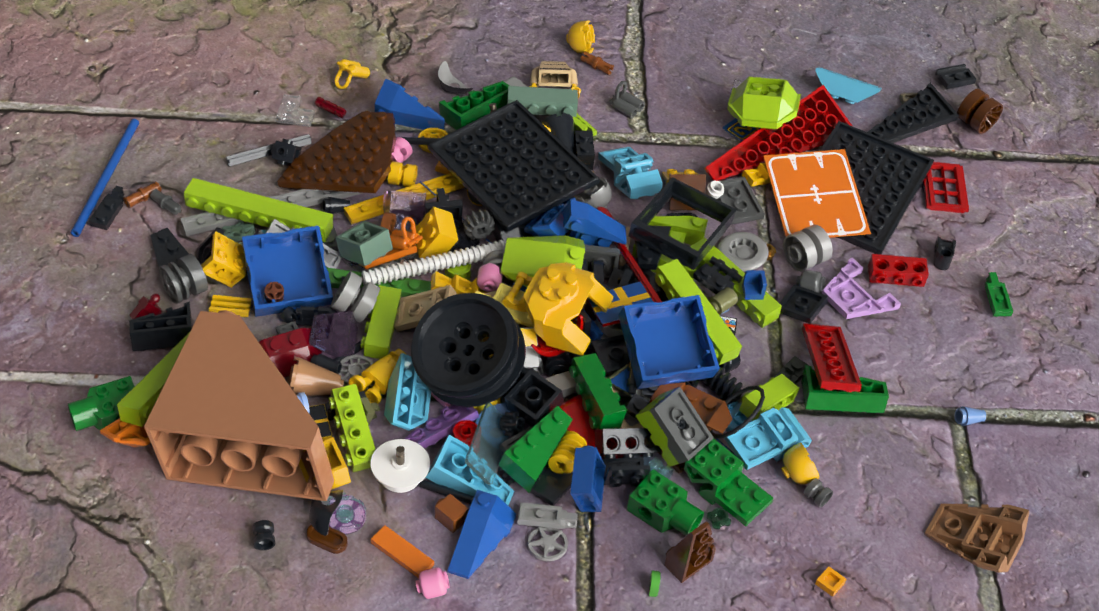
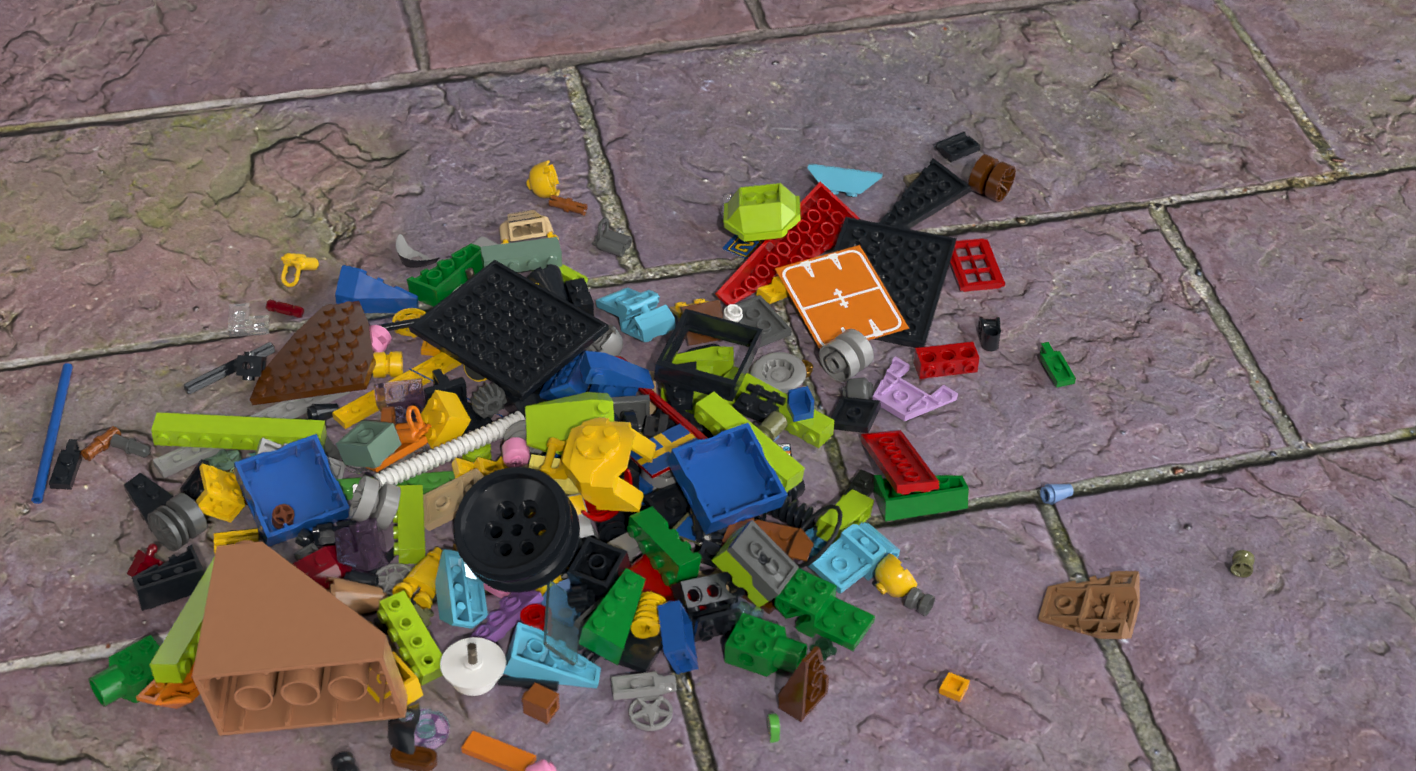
camera: 10 degrees left, 5 degrees down
blue wedge [448,490,517,579] -> none

